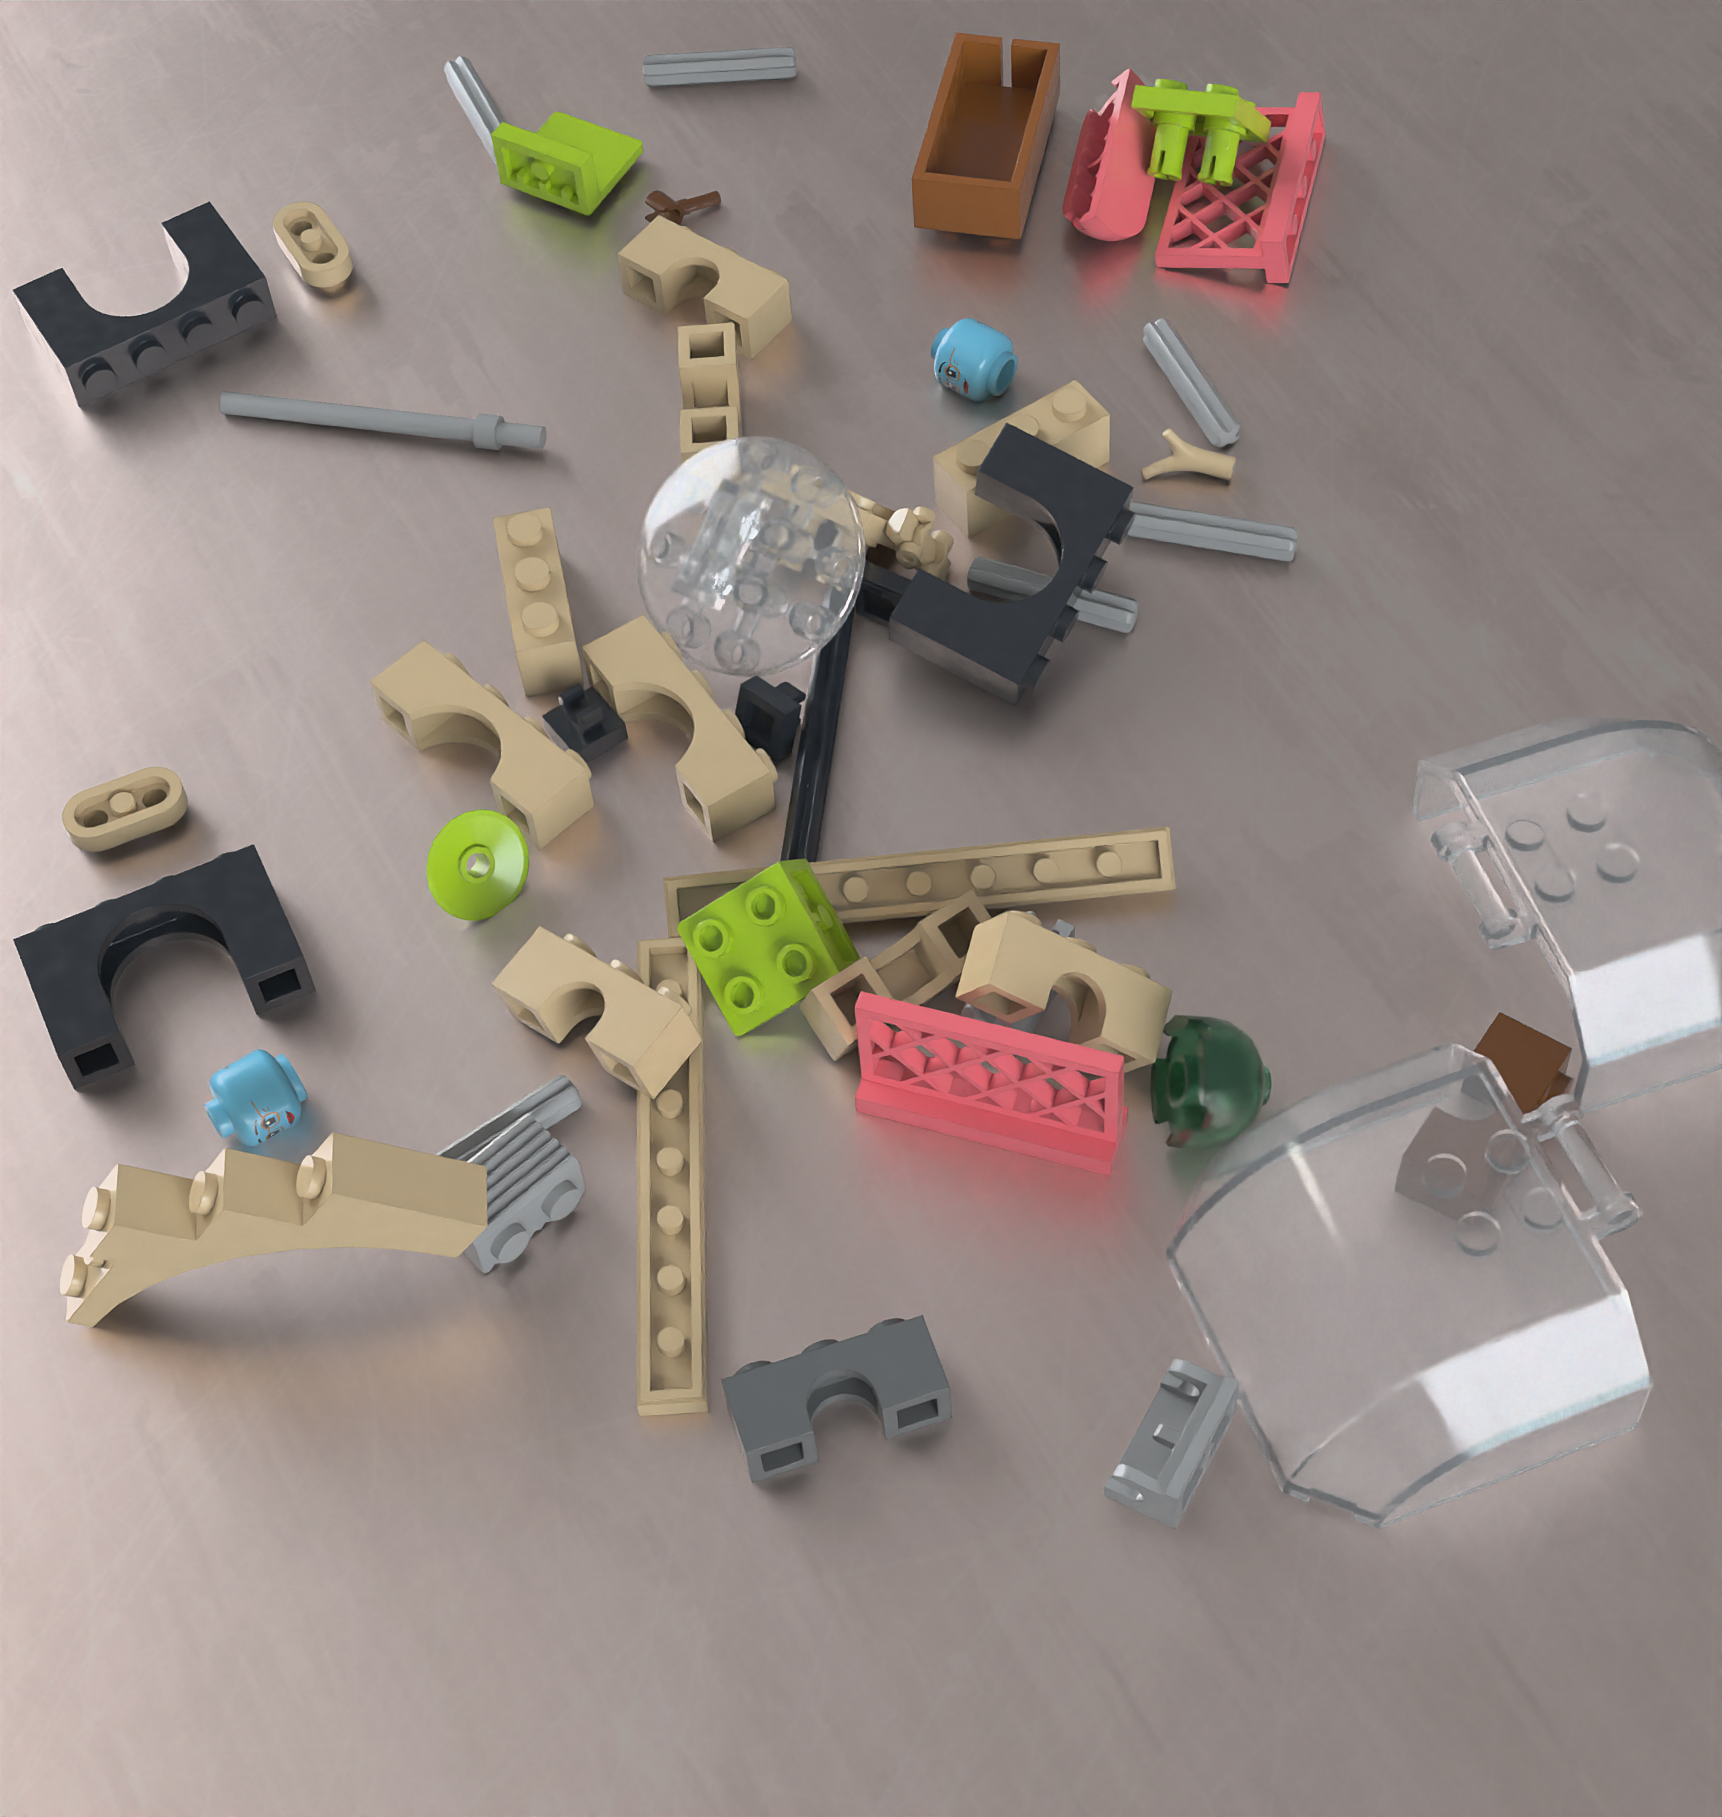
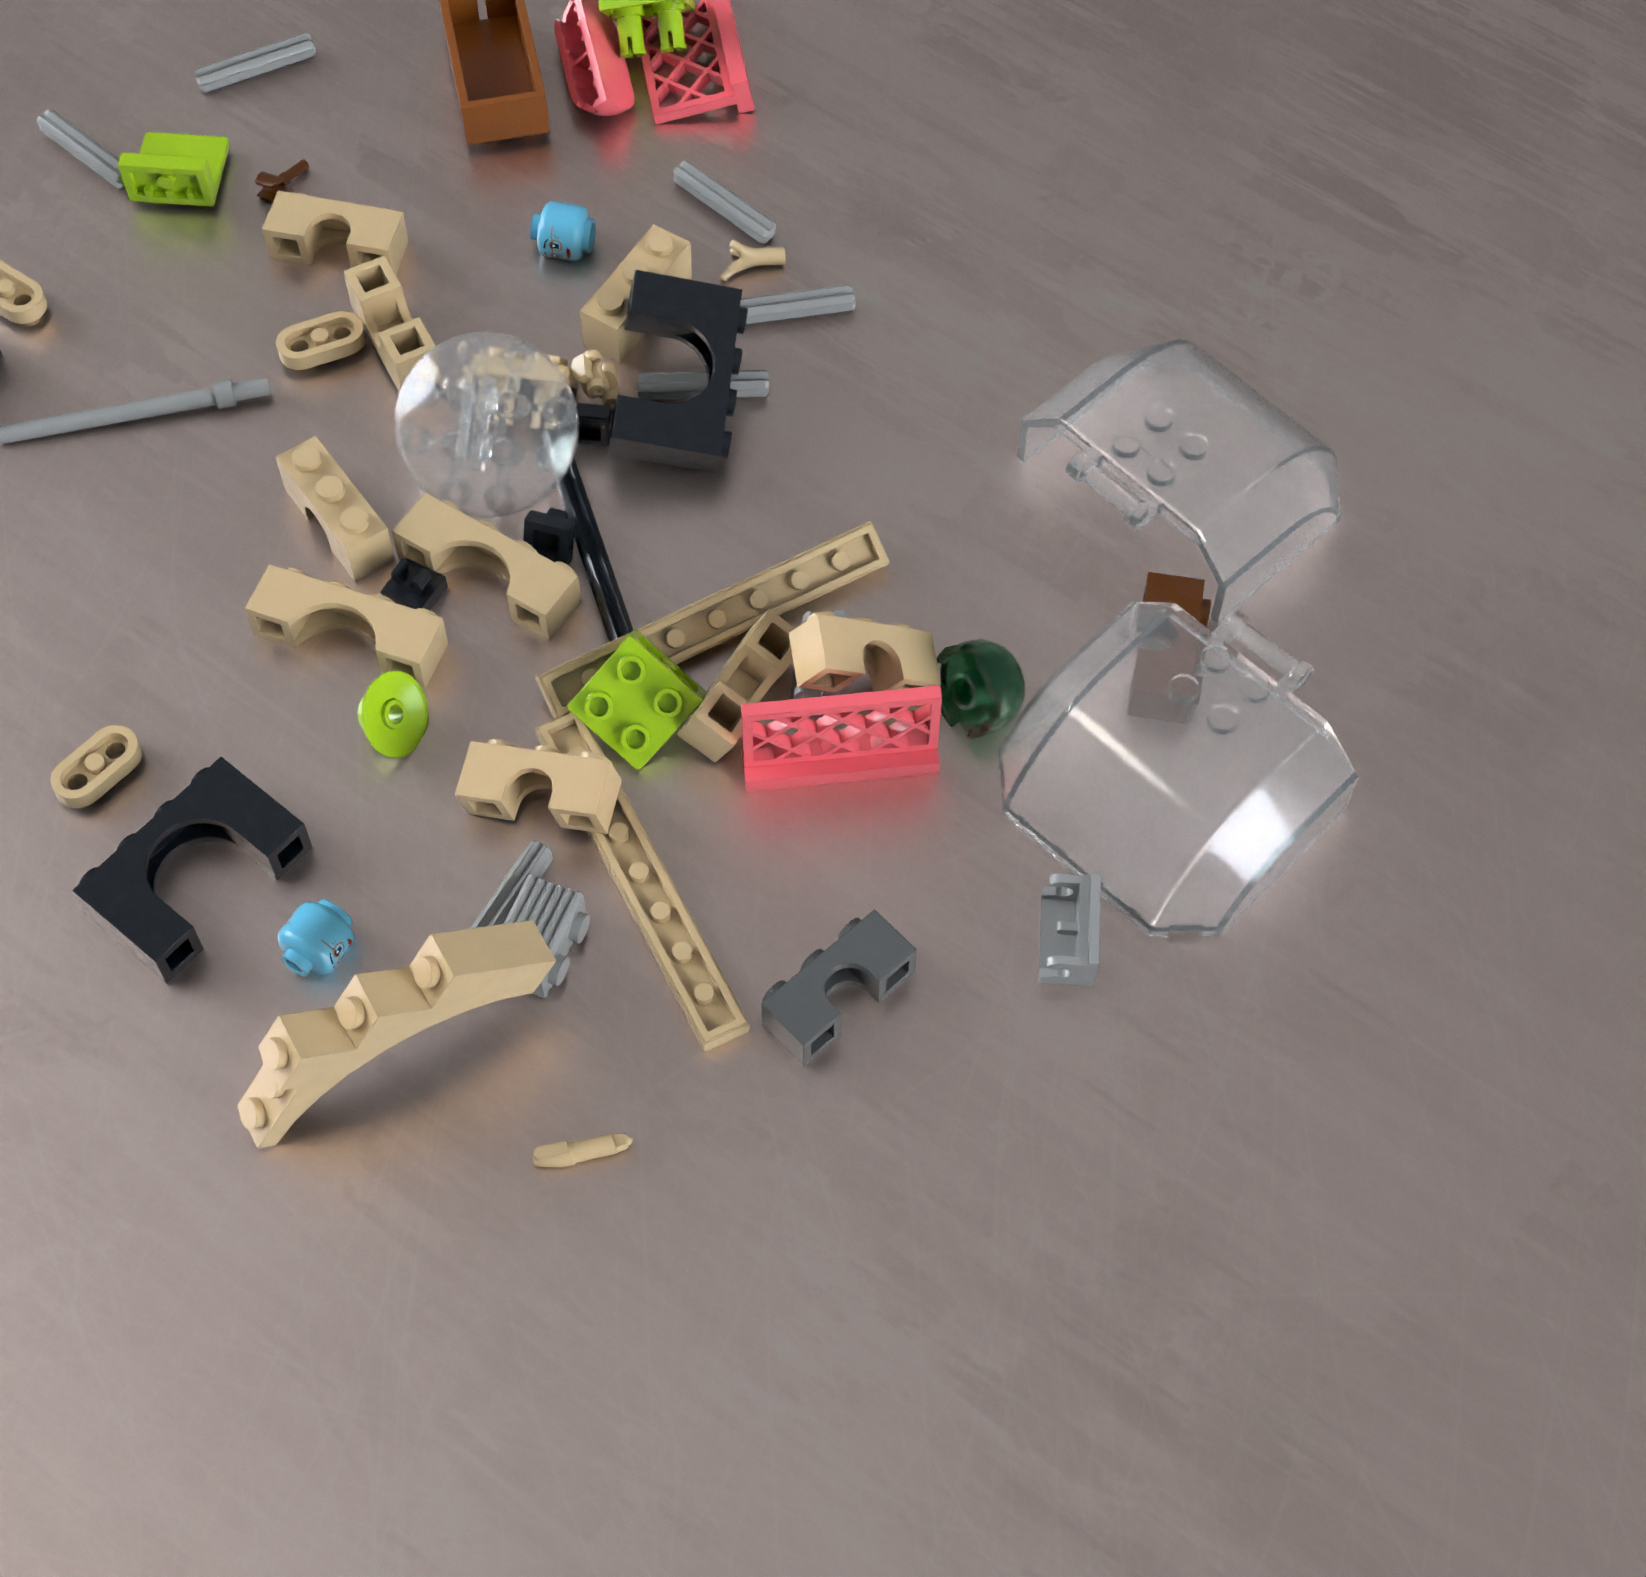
camera: 30 degrees left, 5 degrees up
none -> tan plate [276,311,366,370]
none -> tan piece [532,1133,632,1168]

